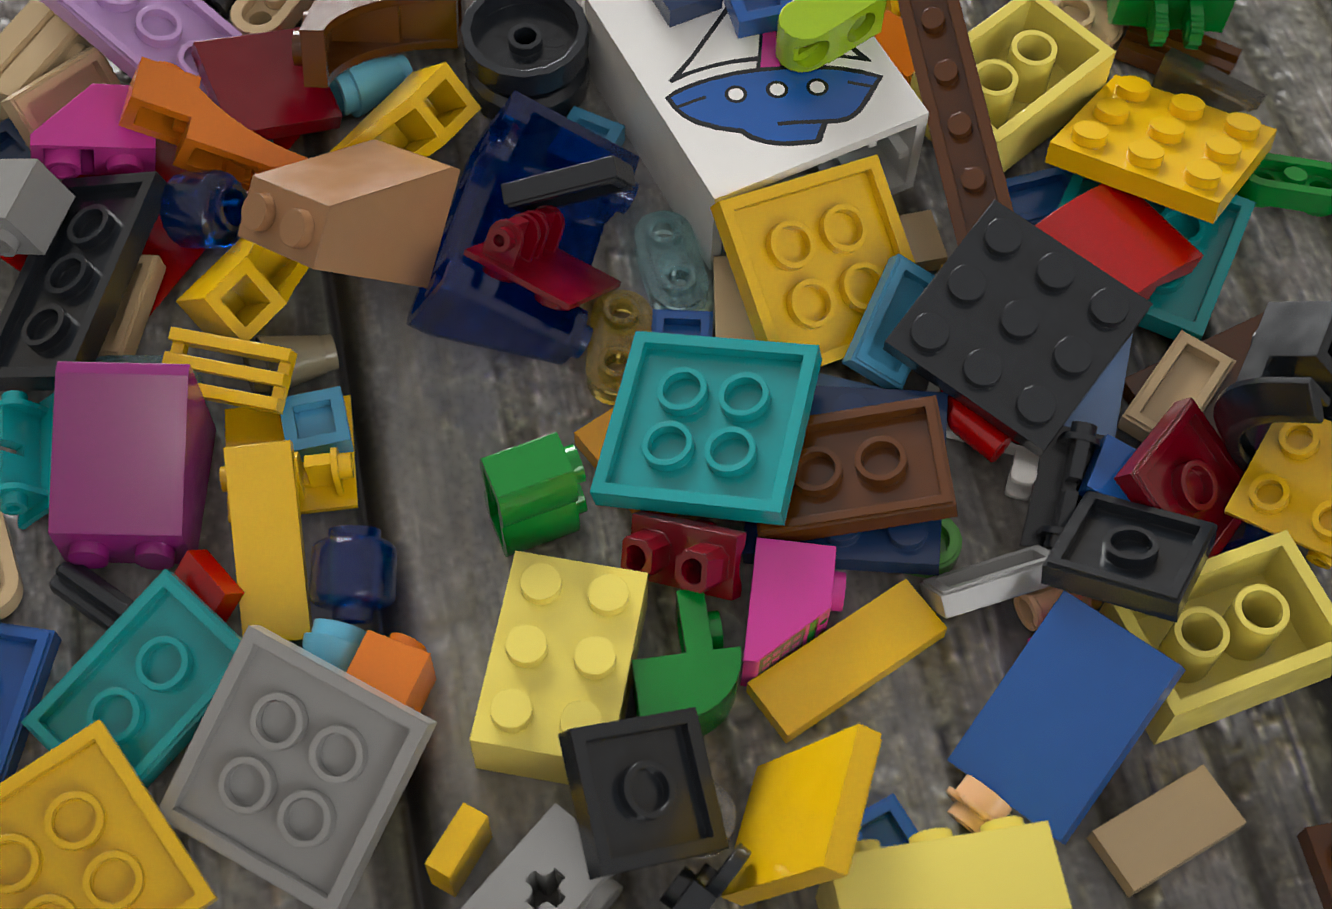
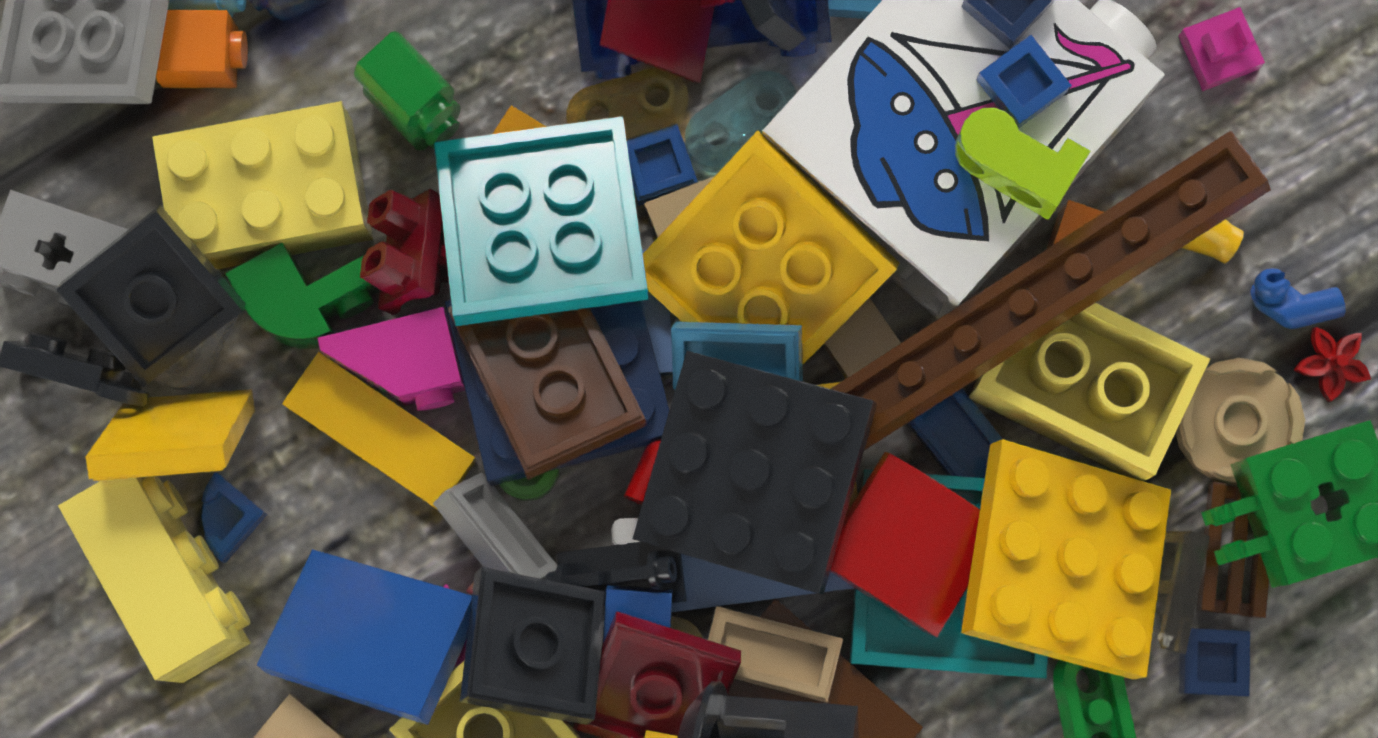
camera: 70 degrees right, 20 degrees up
yellow tile [424,802,493,897] -> none
light nougat plate [946,774,1012,833] -> none
none -> dark blue tile [1179,628,1250,697]

